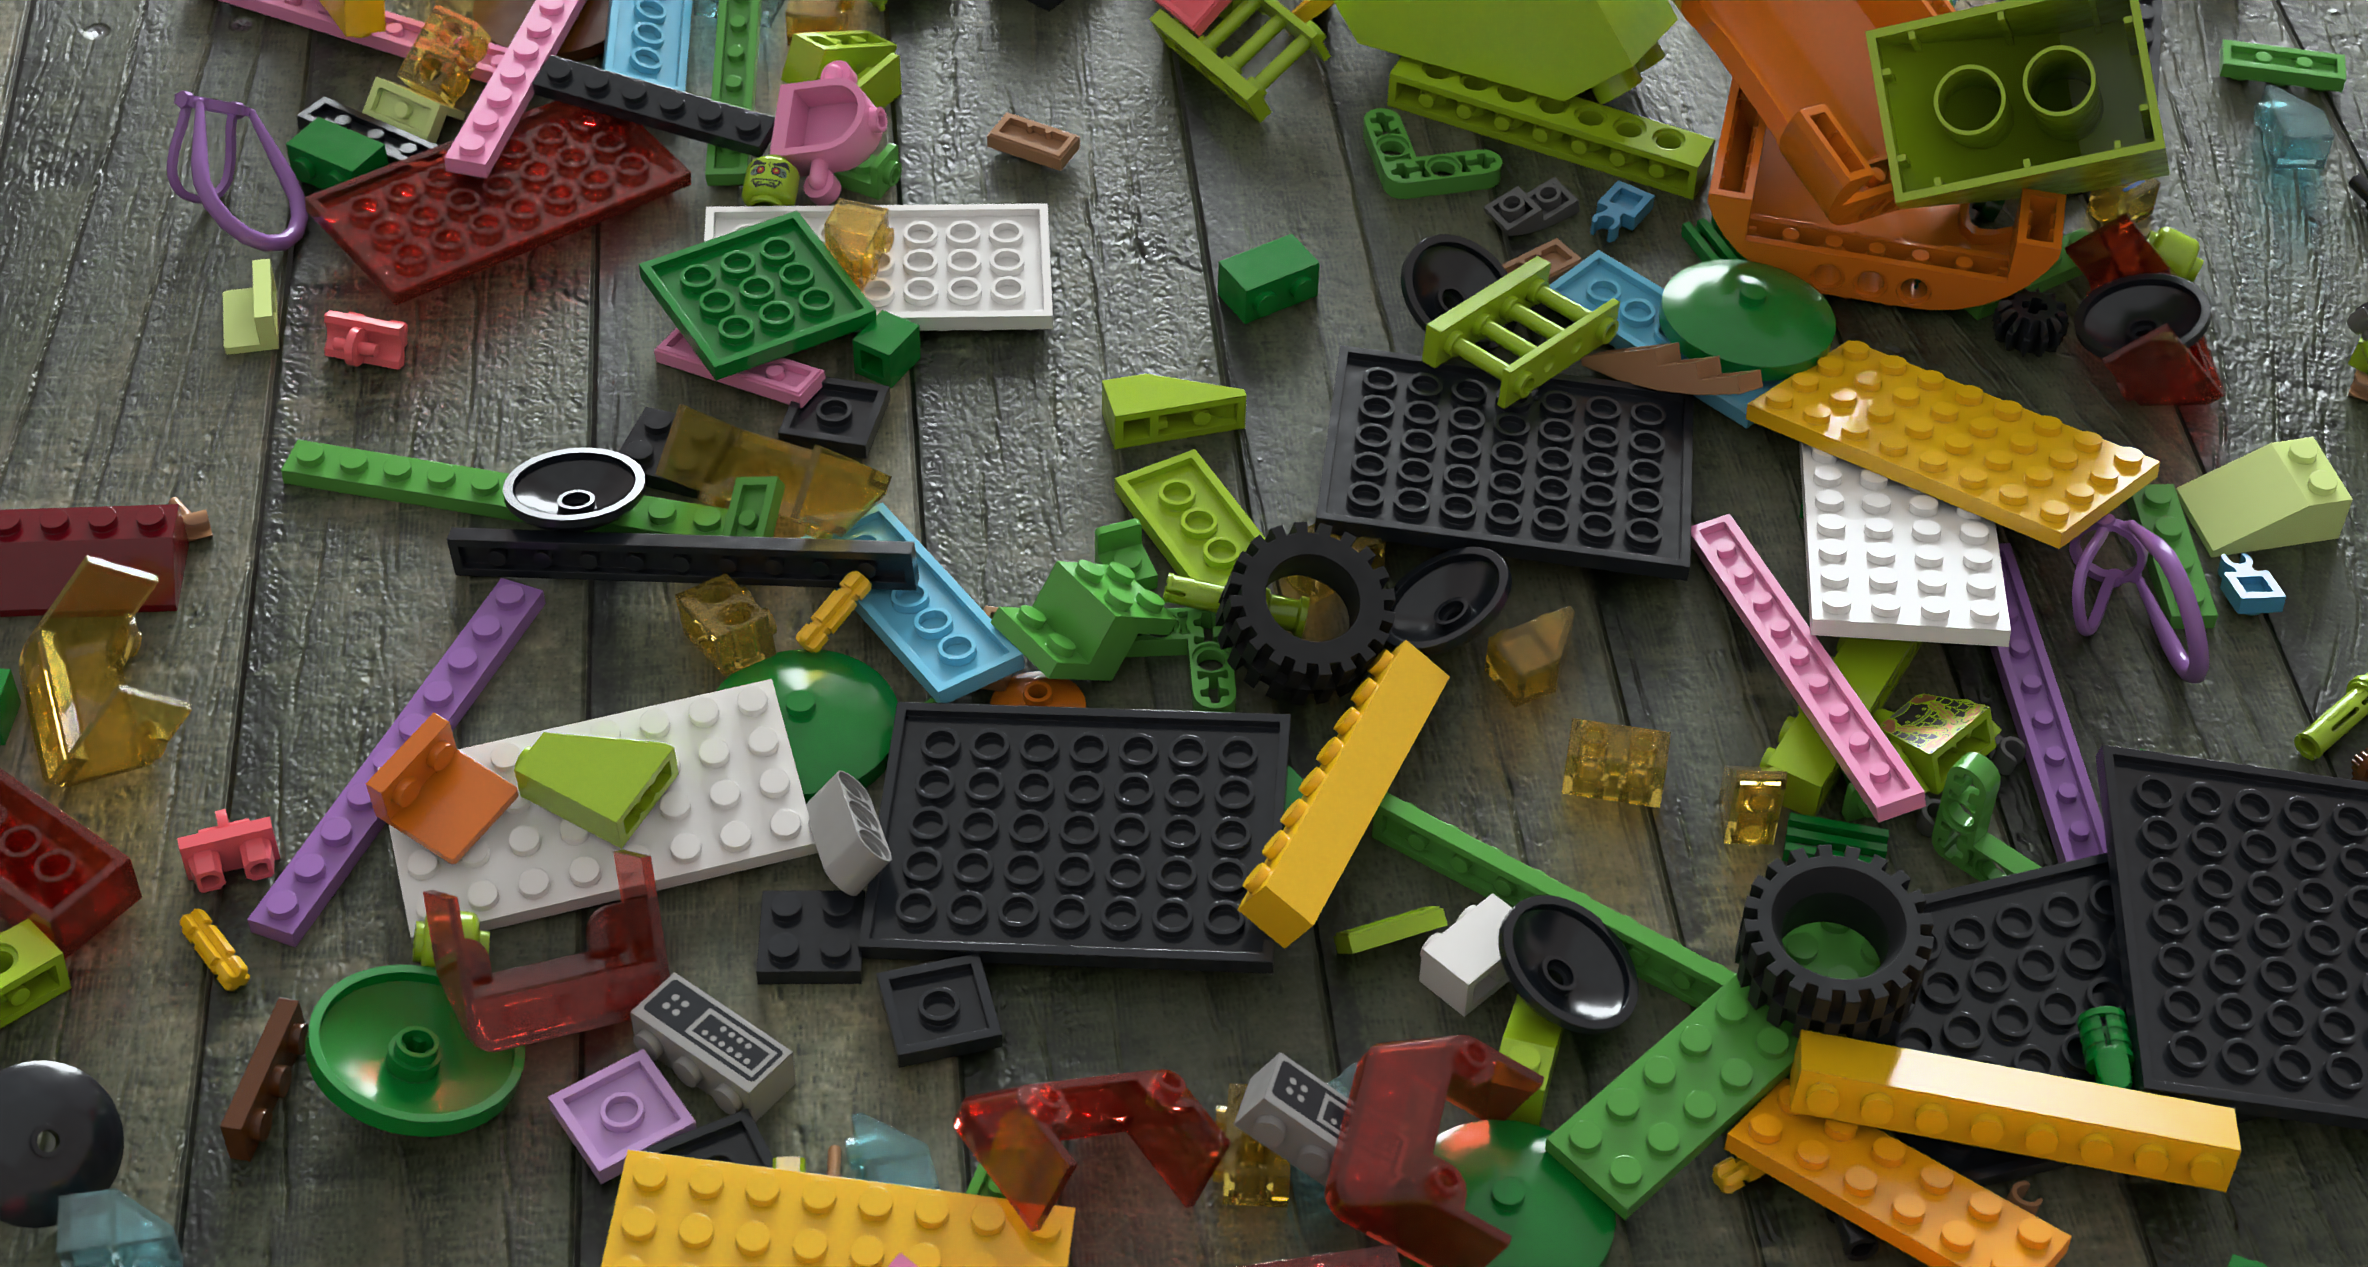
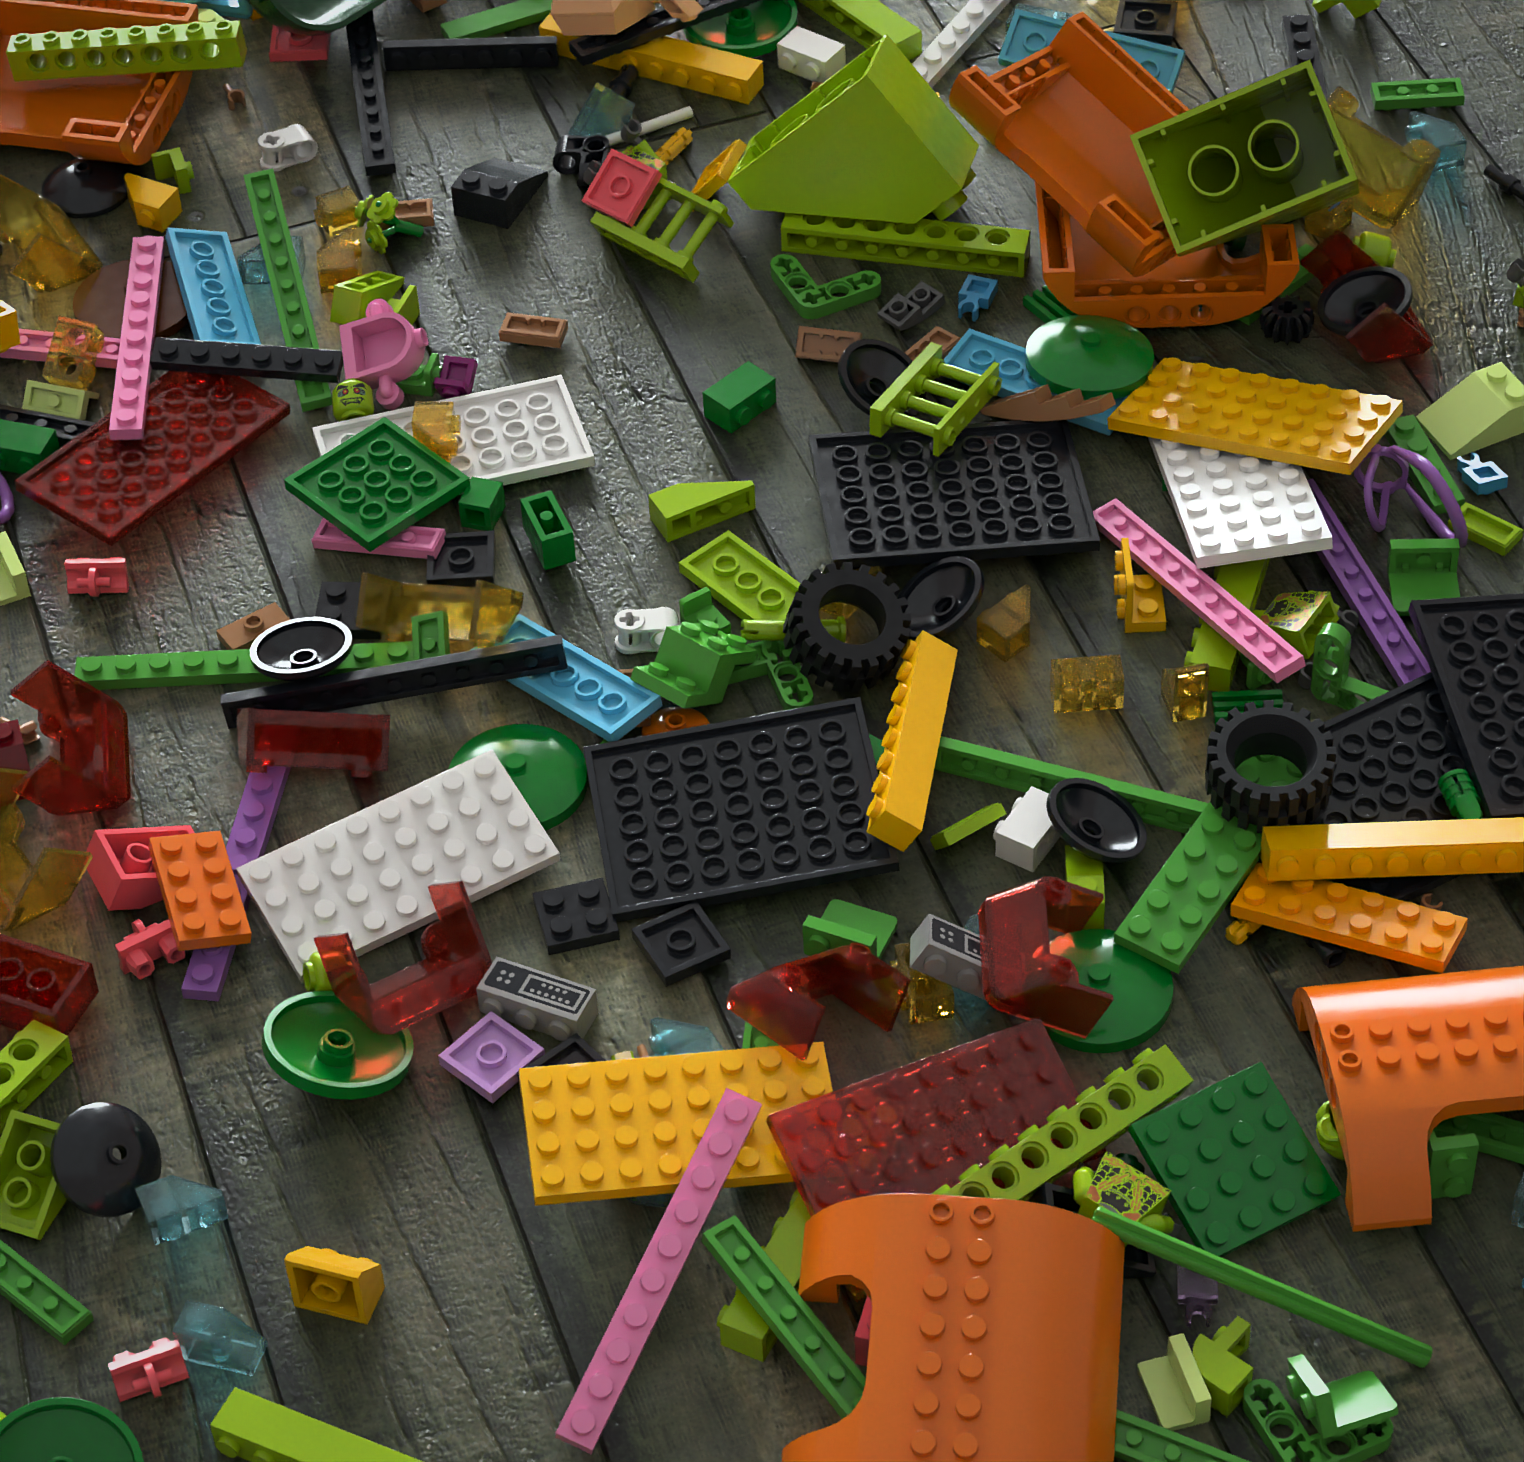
camera: 10 degrees left, 0 degrees up
yellow axle [179,908,250,991] -> none
reddish brown plate [220,997,309,1161] -> none
orange bracket [365,712,519,864] -> none
lime slope [514,732,679,849] -> none
clear yellow brick [675,573,777,676] -> none
yellow axle [796,571,872,653] -> none
light grey beam [806,770,892,896] -> none
none -> clear red windscreen [11,660,131,816]
none -> coral slope [82,825,195,911]
none -> orange plate [149,831,252,951]
none -> medium nougat plate [216,602,290,650]
none -> clear red windscreen [237,708,390,778]
none -> magenta bracket [434,355,478,399]
none -> green brick [520,490,576,570]
none -> white piece [614,607,678,655]
none -> medium nougat plate [795,326,863,363]
none -> bright green bracket [803,899,898,975]
none -> yellow bracket [1114,538,1166,633]
none -> clear yellow windscreen [1327,86,1441,229]
none -> bright green bracket [1387,538,1460,616]
none -> lime tile [1447,502,1523,557]

